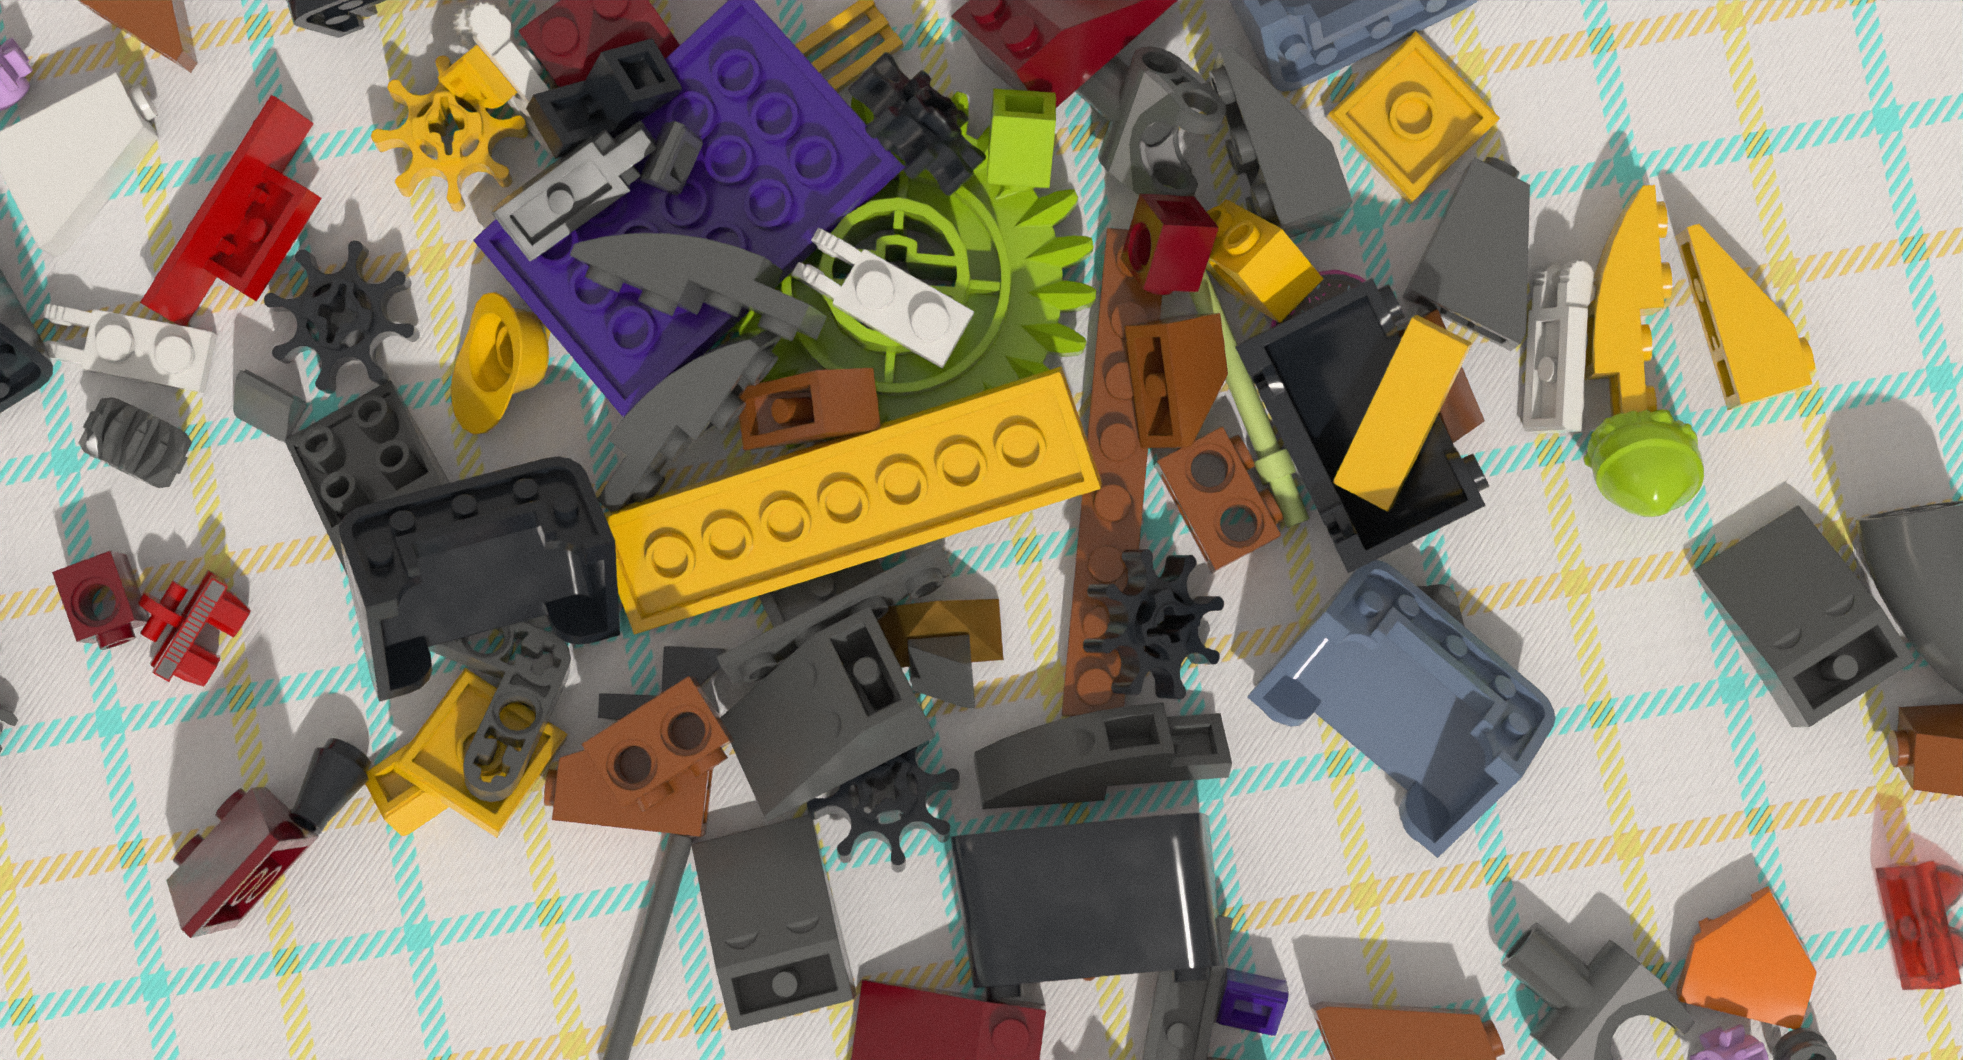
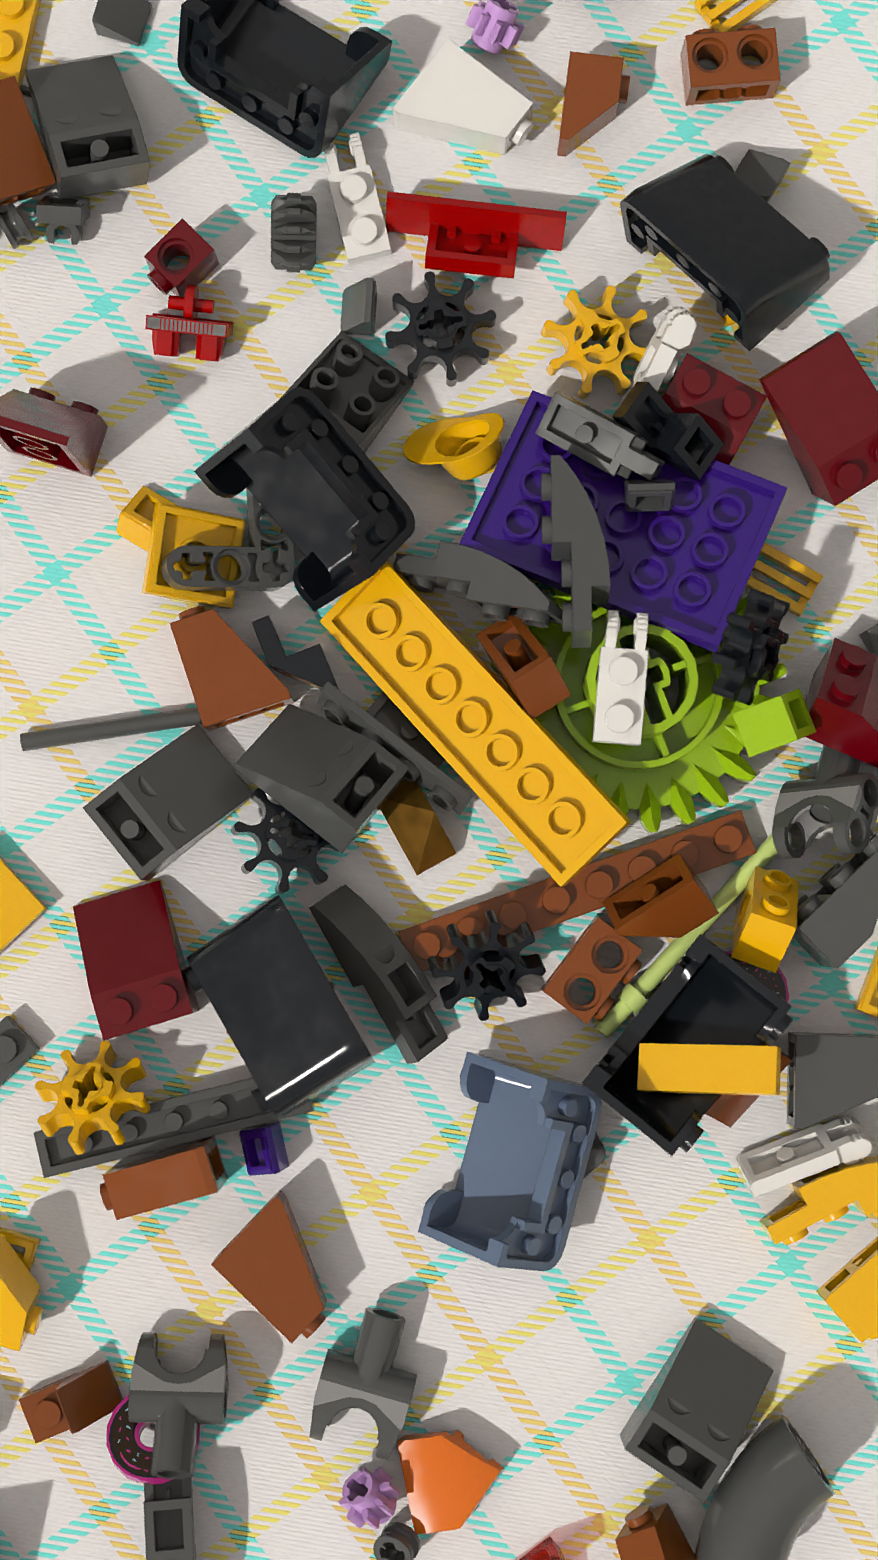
camera: 60 degrees right, 0 degrees up
black cone [289,738,371,834] -> none
yellow tile [437,44,518,109] -> none
dark orange brick [582,676,735,812] -> none
dark grey slope [908,635,975,708] -> none
dark red brick [1120,193,1219,295] -> none
lime hair [1583,409,1704,517] -> none

